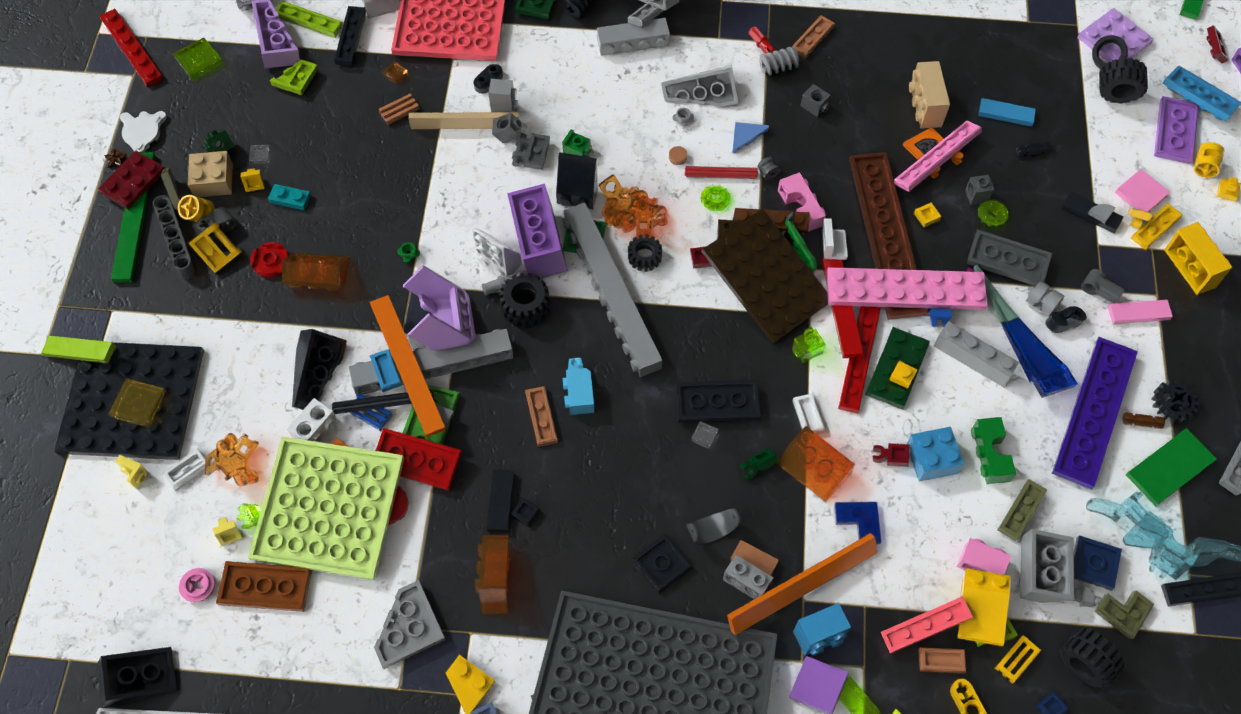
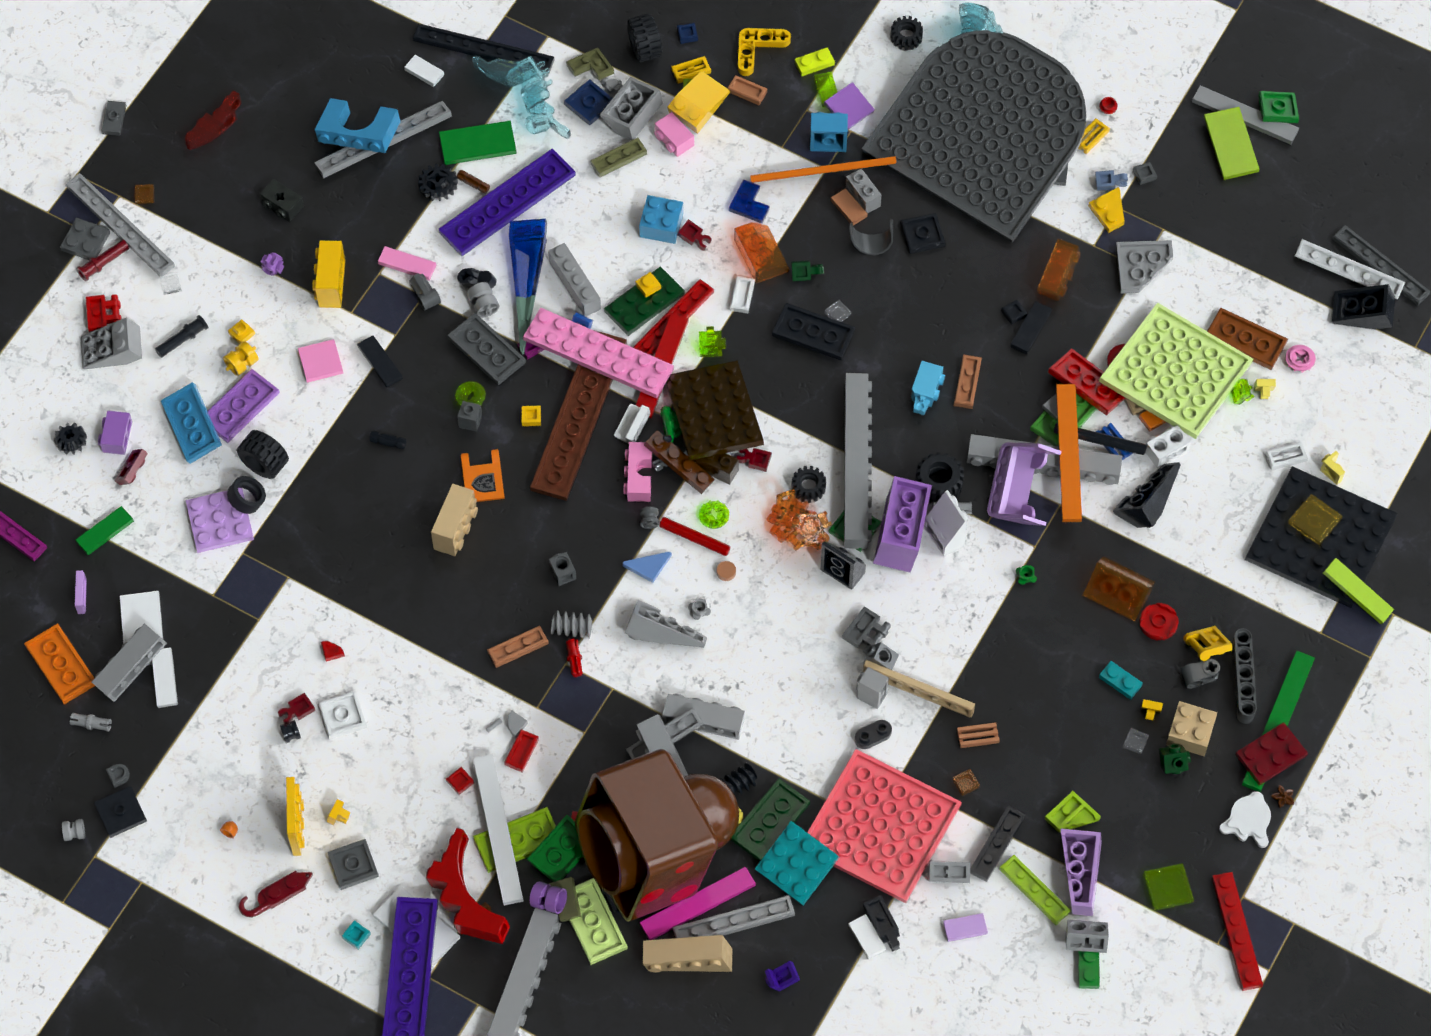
camera: 155 degrees left, 0 degrees up
olive tile [161,167,181,210] -> none
yellow wheel [178,195,215,224] -> none
clear orange piece [205,433,259,487] -> none
dark azure tile [370,349,402,392] -> none
green brick [562,129,592,156] -> none
coral plate [881,596,973,654] -> none
bright pink tile [894,121,982,192] -> none
green arch [971,417,1016,484] -> none
dark azure tile [978,98,1036,127] -> none
light grey tile [1088,204,1116,224] -> none
yellow tile [1127,207,1152,228] -> none
yellow tile [1131,203,1183,250] -> none

